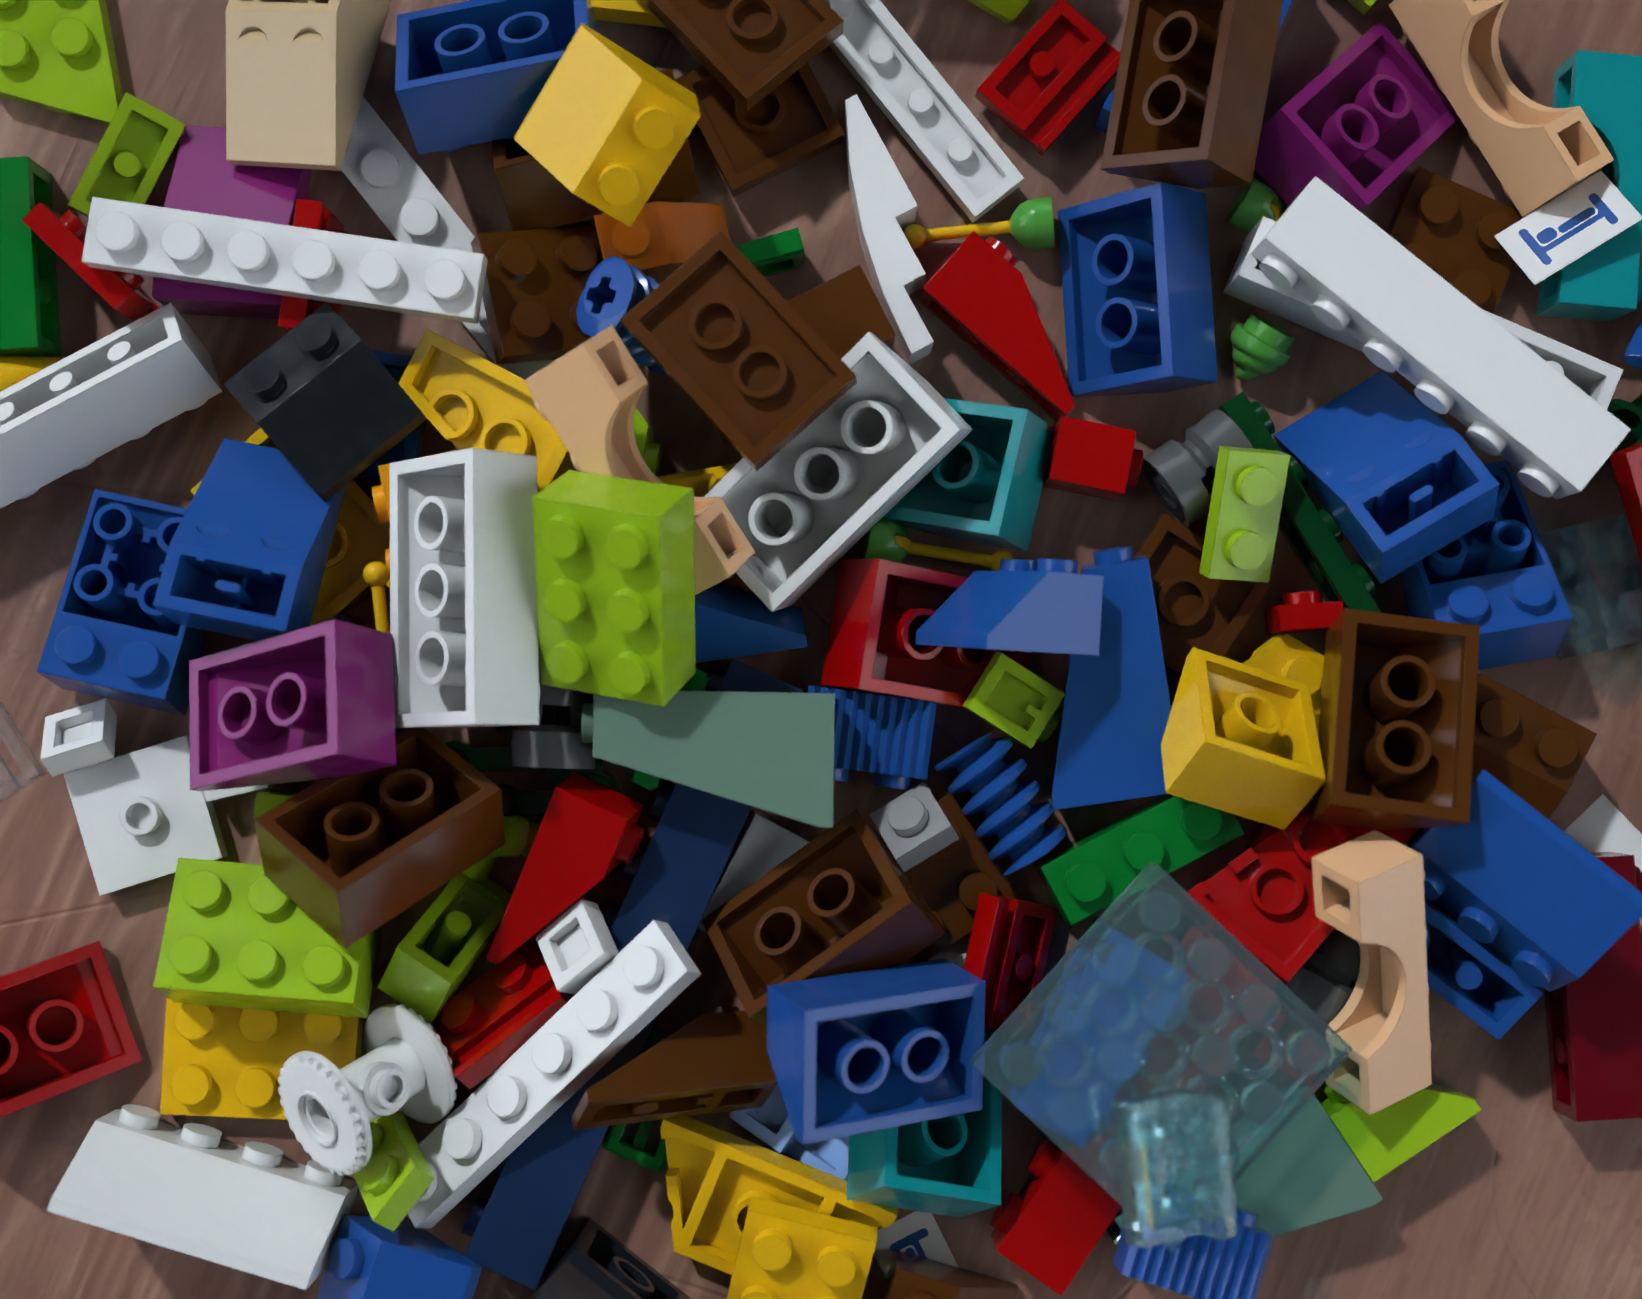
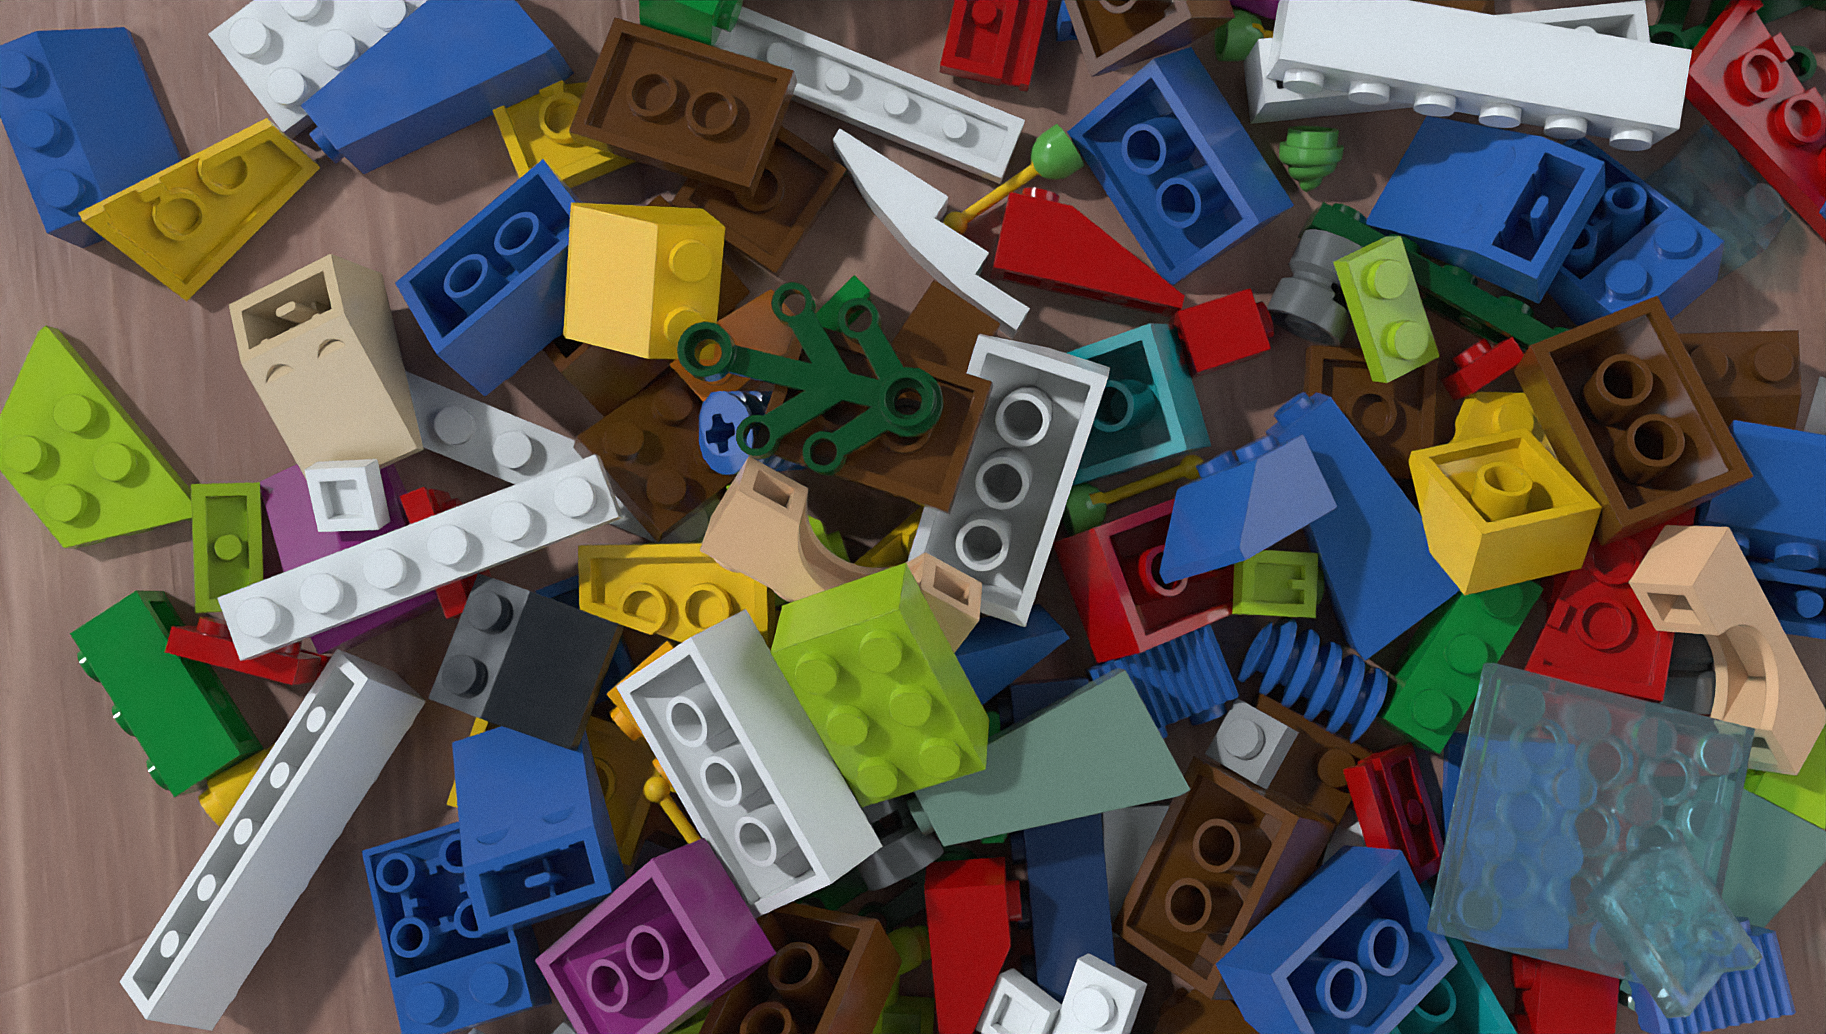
camera: 30 degrees left, 0 degrees up
none -> white plate [304,459,390,532]
none -> dark green plant [677,282,944,476]

